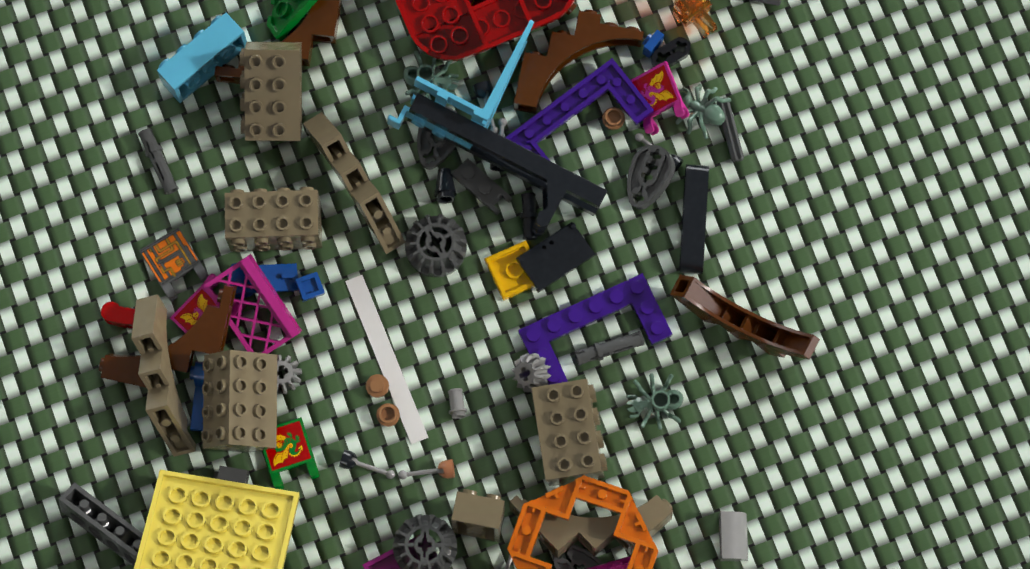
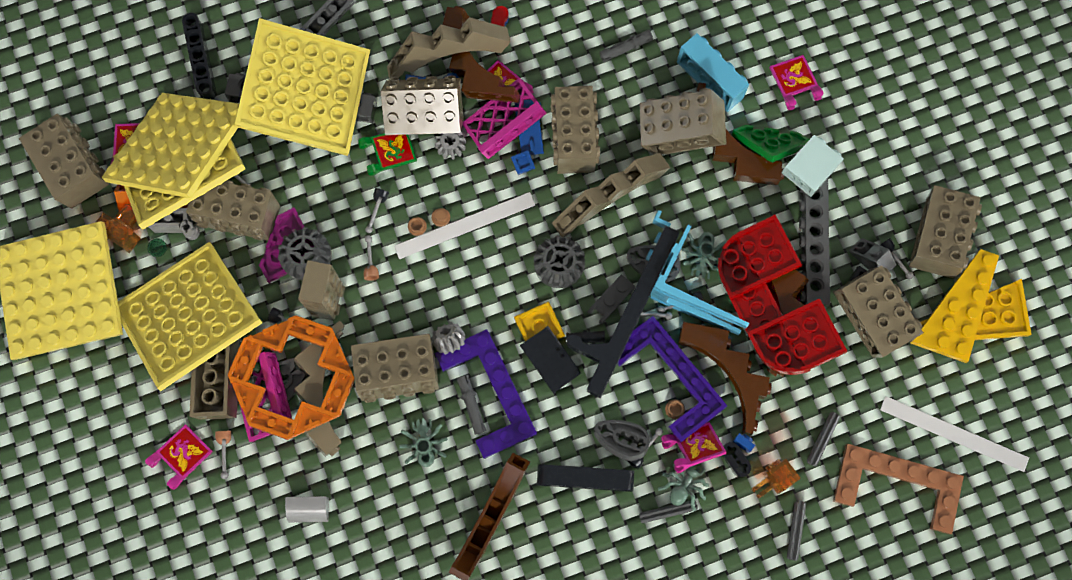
camera: 90 degrees right, 0 degrees up
flag [139,227,209,302] -> none
black cone [434,168,457,204] -> none
light grey pin [448,388,467,419] -> none

